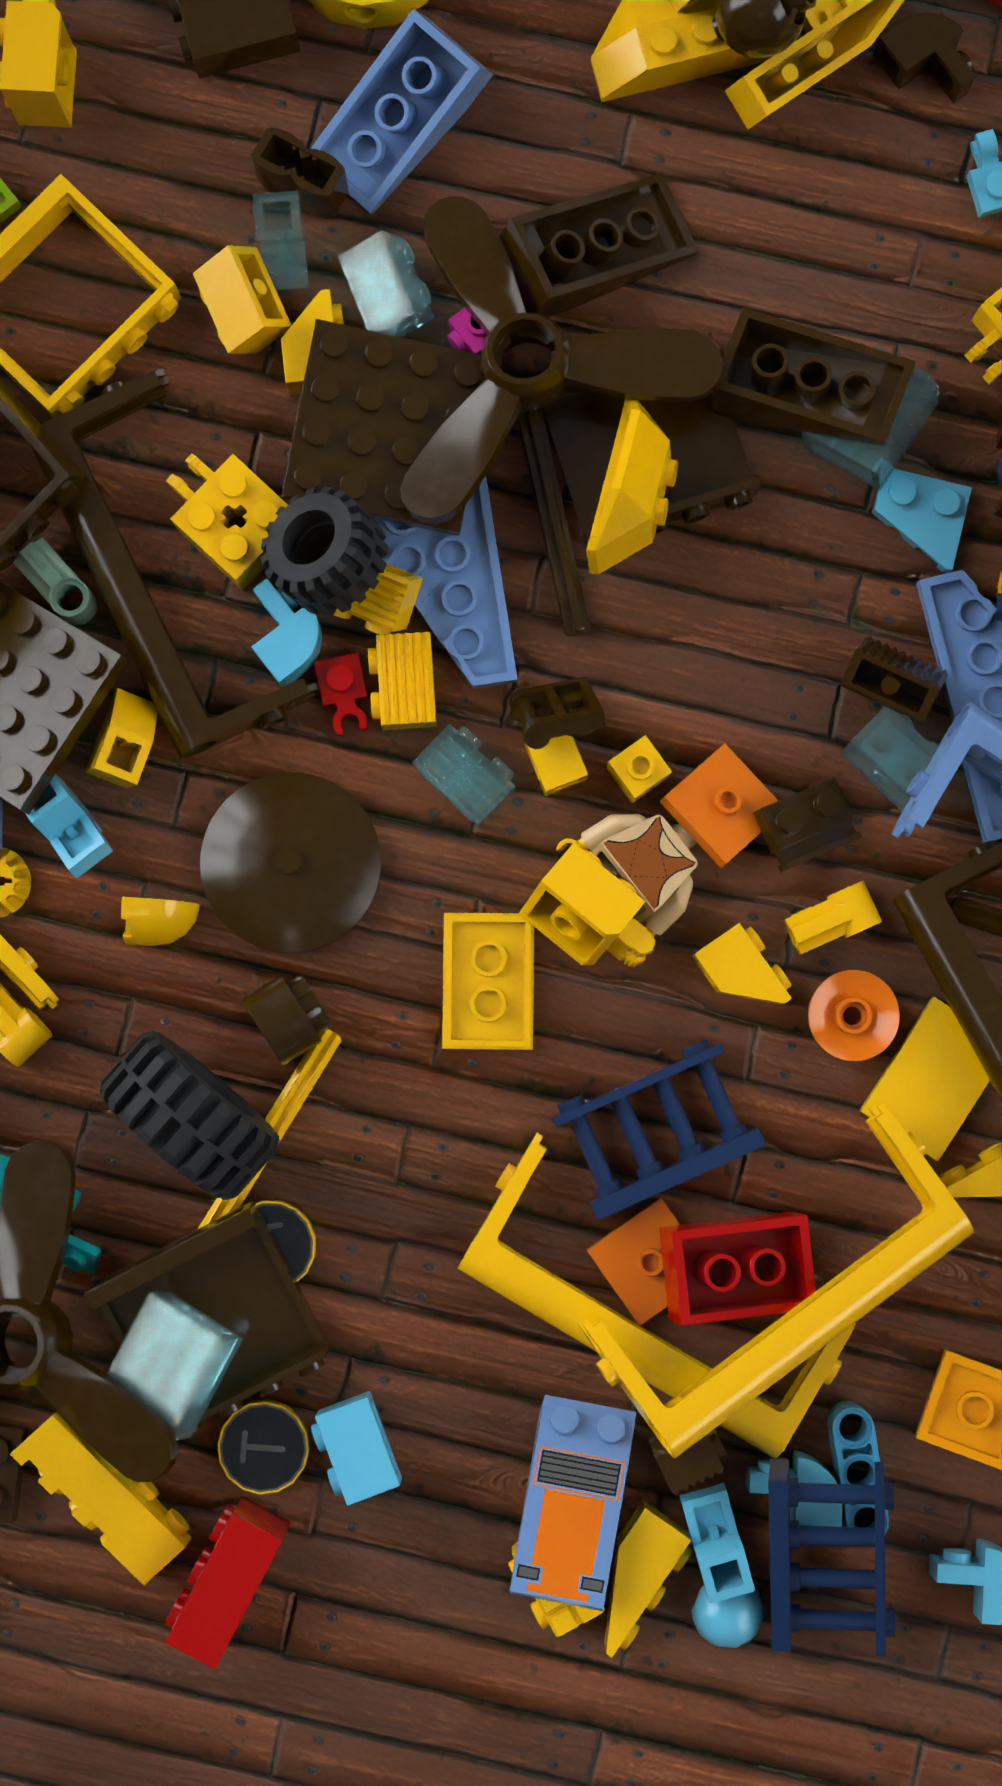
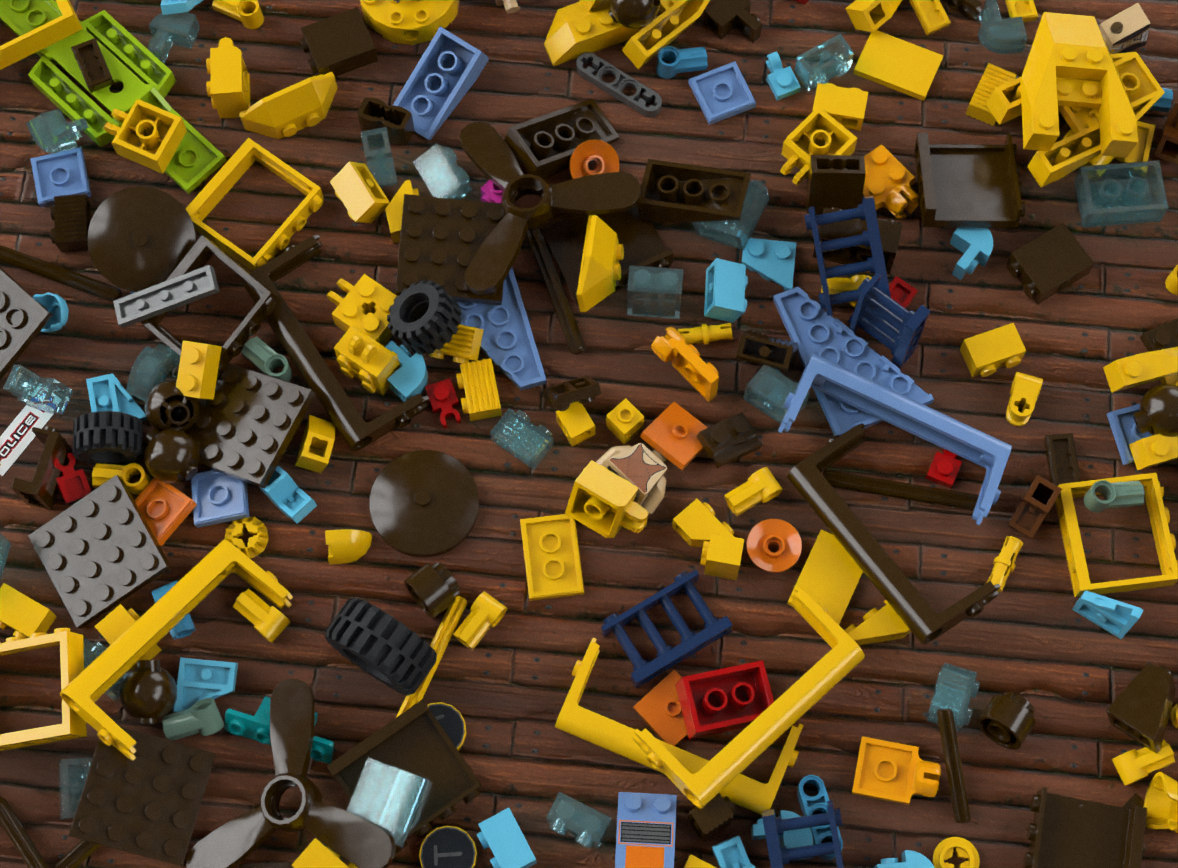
camera: 10 degrees left, 15 degrees down
none -> yellow wedge [239,72,337,139]
none -> yellow hinge [334,325,401,396]
none -> yellow piece [453,591,507,650]
none -> clear light blue brick [546,792,611,849]
none -> orange dish [569,139,620,179]
none -> dark grey beam [577,52,662,117]
none -> clear light blue brick [627,265,683,319]
none -> light orange plate [651,327,719,402]
none -> dark azure piece [656,46,708,79]
none -> yellow pin [678,322,733,345]
none -> medium blue plate [689,61,756,125]
none -> yellow brick [700,533,744,580]
none -> medium azure brick [704,258,748,323]

